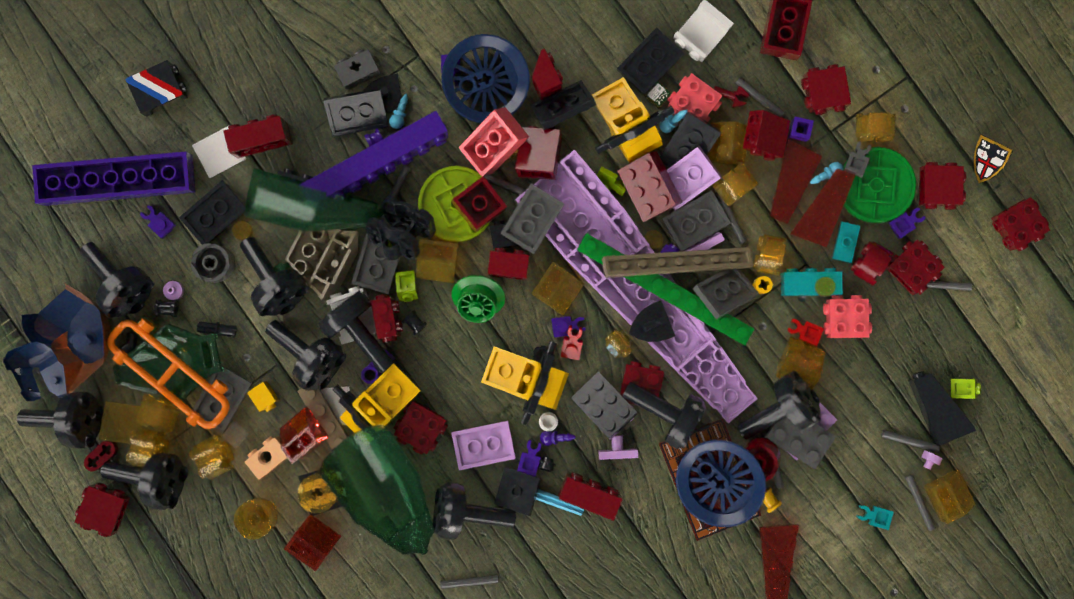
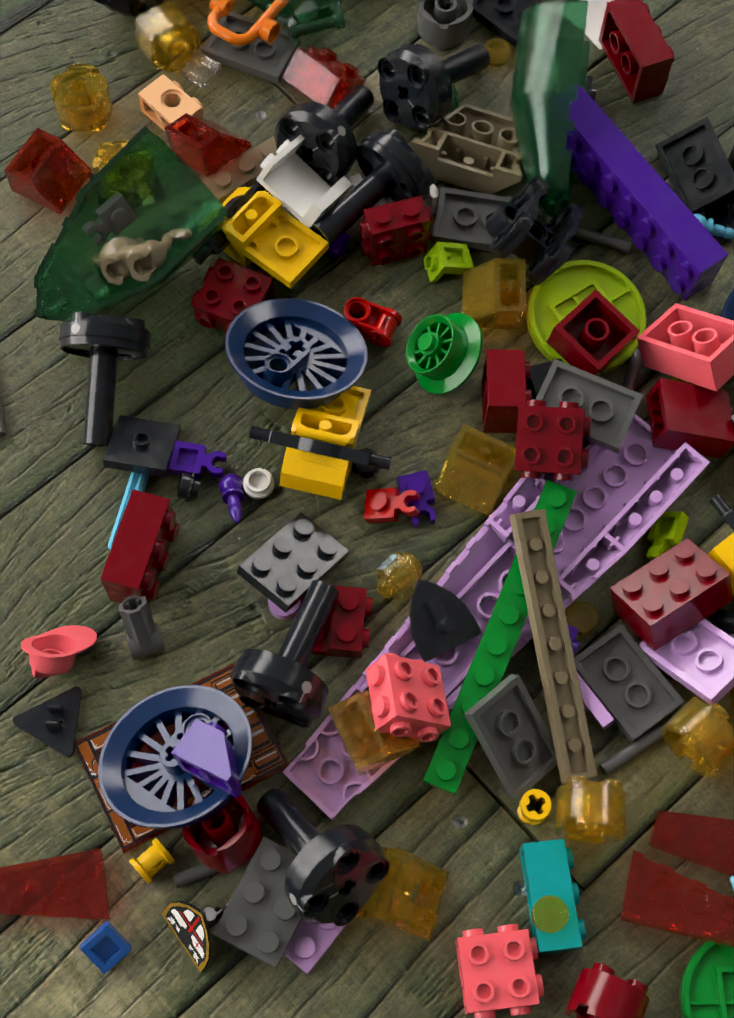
camera: 75 degrees right, 20 degrees down
black axle [197,321,237,338] -> none
yellow brick [247,381,280,412] -> none
black bush [402,310,427,335] -> none
lavender plate [451,421,516,470] -> none
lavender tile [598,435,638,460] -> none
red plate [787,319,824,347] -> none
teal plate [832,222,860,263] -> none
none -> black piece [13,686,82,758]
none -> coral piece [21,625,97,679]
none -> blue plate [80,920,131,974]
none -> dark grey plate [82,192,138,246]
none -> dark tan animal [91,228,192,285]
none -> dark grey piece [118,594,166,661]
none -> shield [162,901,224,973]
none -> slope [171,719,241,798]
none -> dark blue piece [225,298,367,409]
none -> white panel [256,134,352,228]
none -> clear red slope [282,46,366,109]
none -> clear yellow slope [328,690,421,777]
none -> red piece [343,297,403,347]
none -> coral brick [366,653,451,742]
none -> dark red brick [514,400,591,481]

